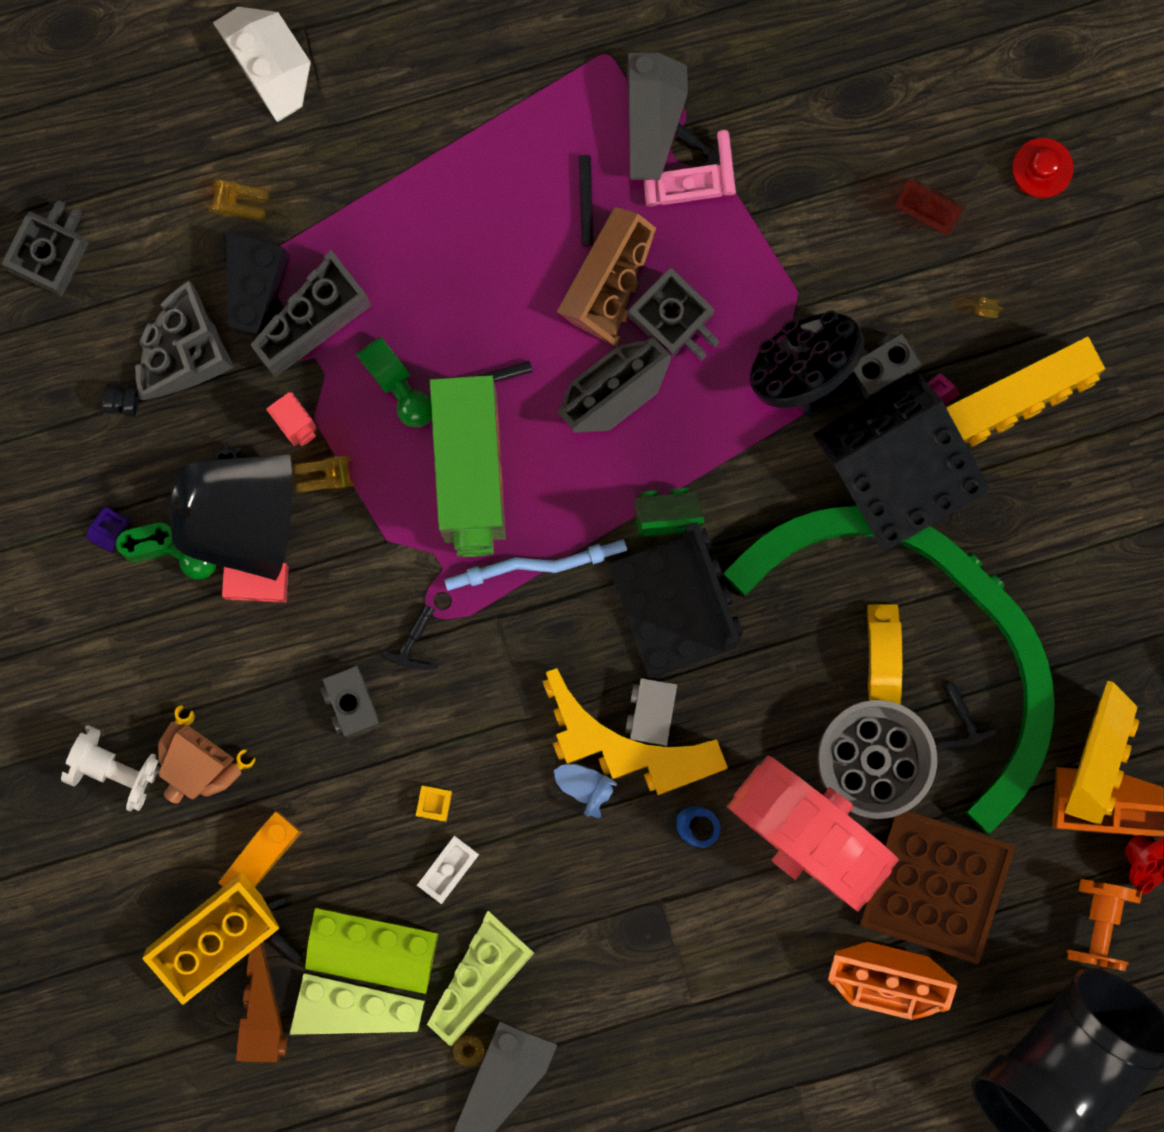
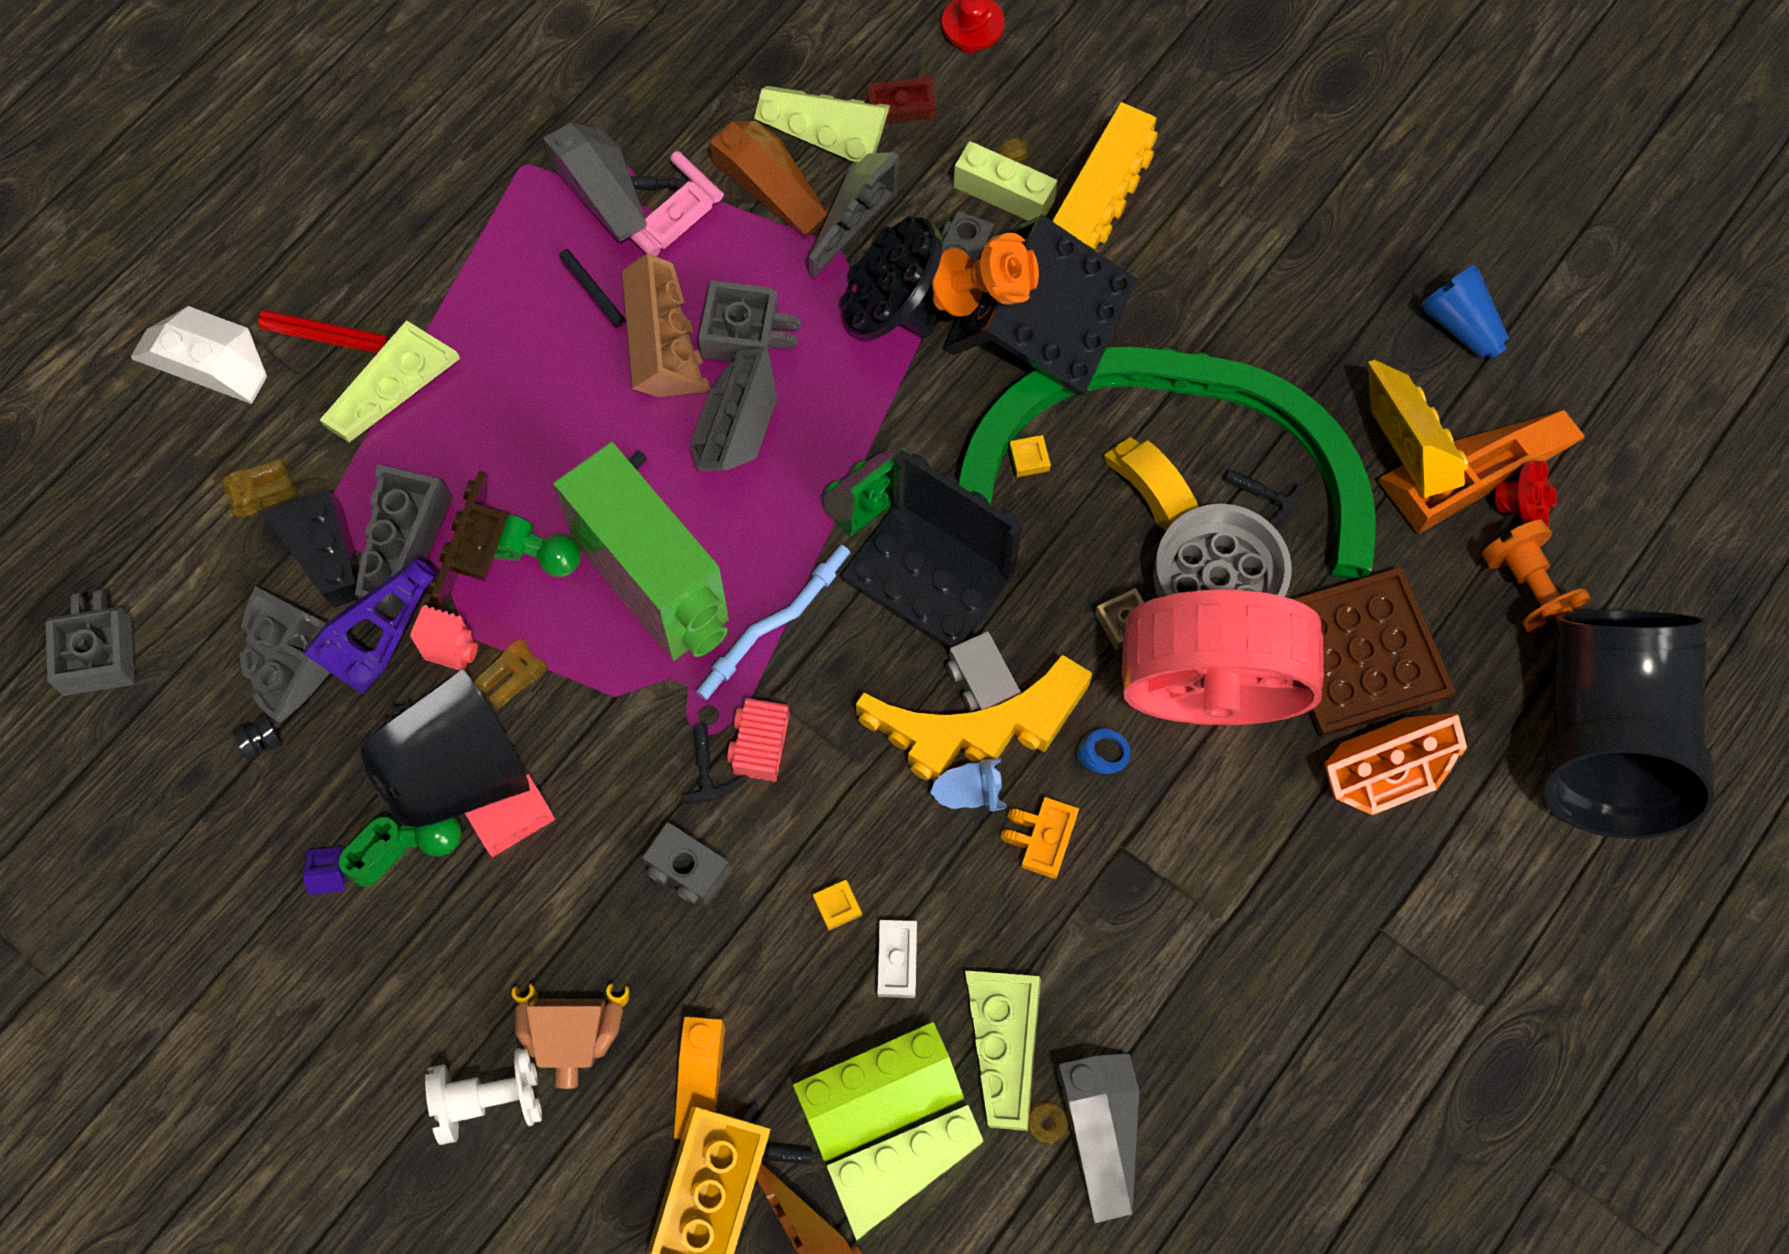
camera: 40 degrees left, 15 degrees down
none -> red axle [258,310,388,354]
none -> dark purple plate [304,557,436,694]
none -> yellowish green wing [320,320,461,442]
none -> dark brown bracket [427,471,508,613]
none -> dark orange wedge [710,121,828,238]
none -> coral brick [727,698,790,782]
none -> yellowish green wing [754,86,890,162]
none -> dark grey wedge [809,152,899,278]
none -> orange piece [932,233,1039,317]
none -> yellowish green brick [954,141,1057,221]
none -> light orange hinge [1000,797,1079,879]
none -> yellow plate [1009,435,1051,477]
none -> tan piece [1095,588,1144,651]

